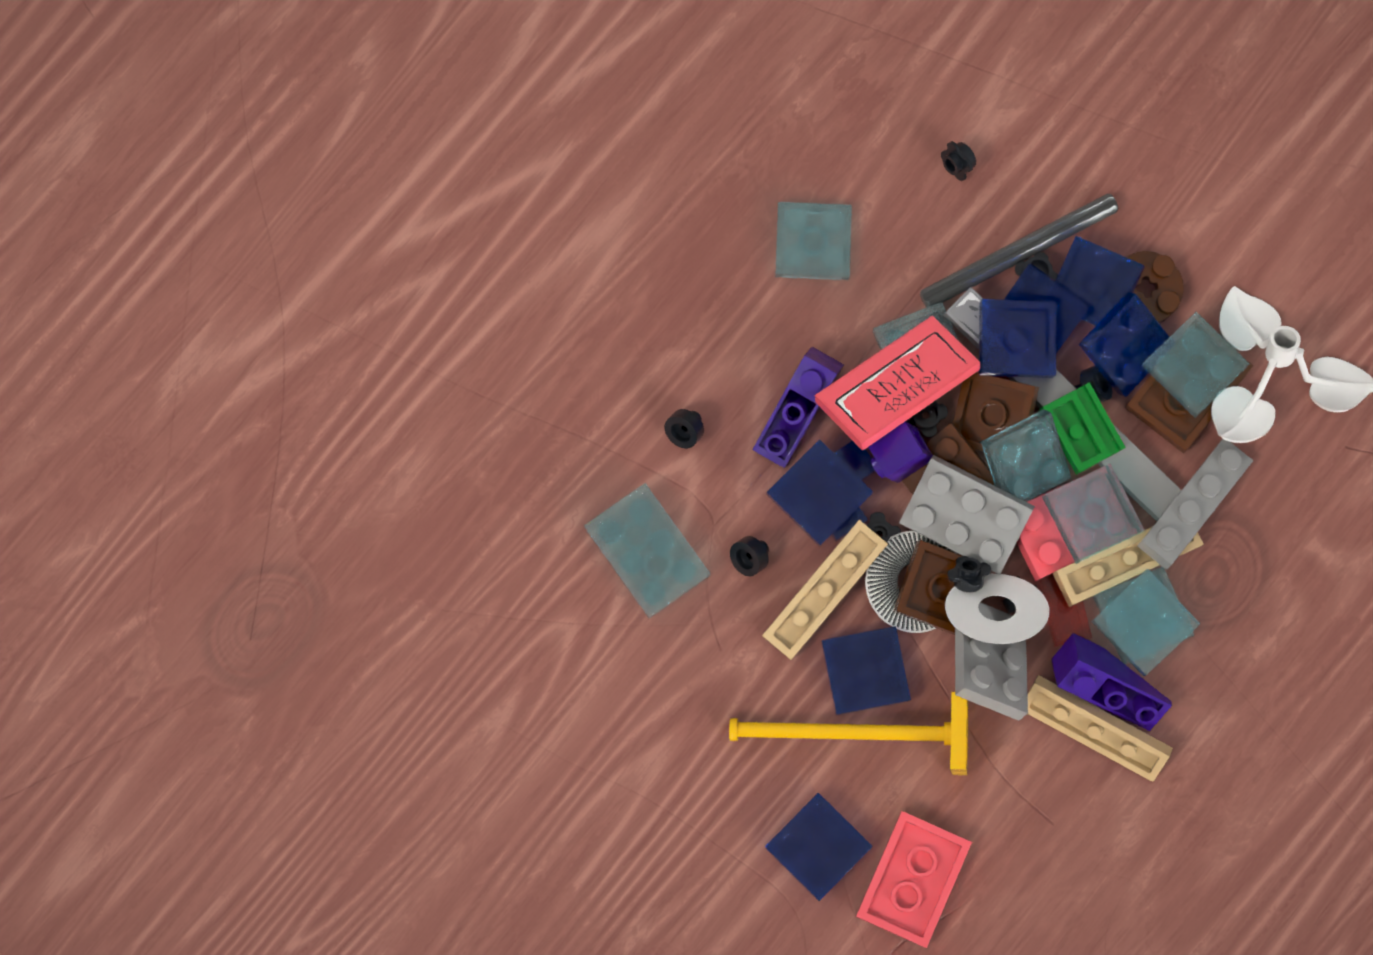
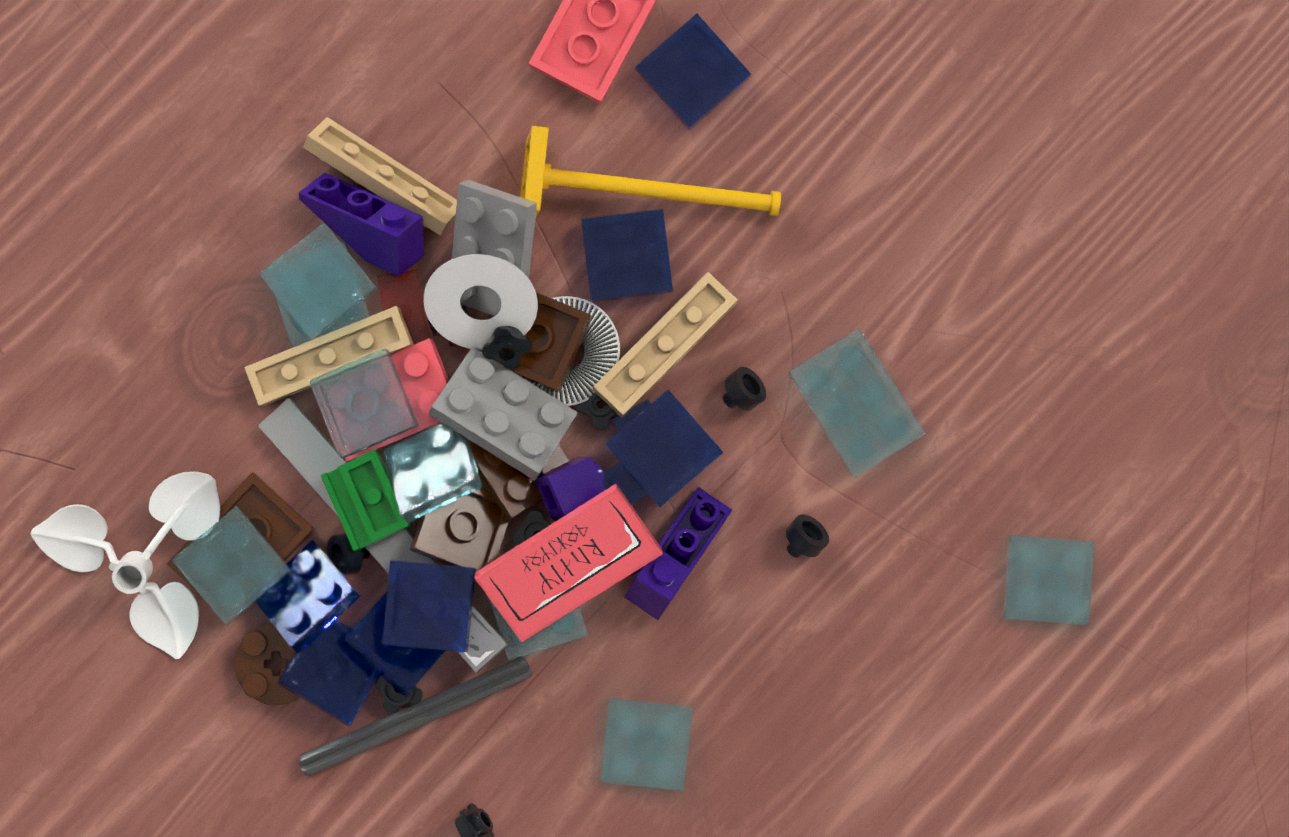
camera: 170 degrees left, 5 degrees up
light grey plate [1137,439,1254,570] -> none
none -> clear light blue plate [1004,535,1094,625]

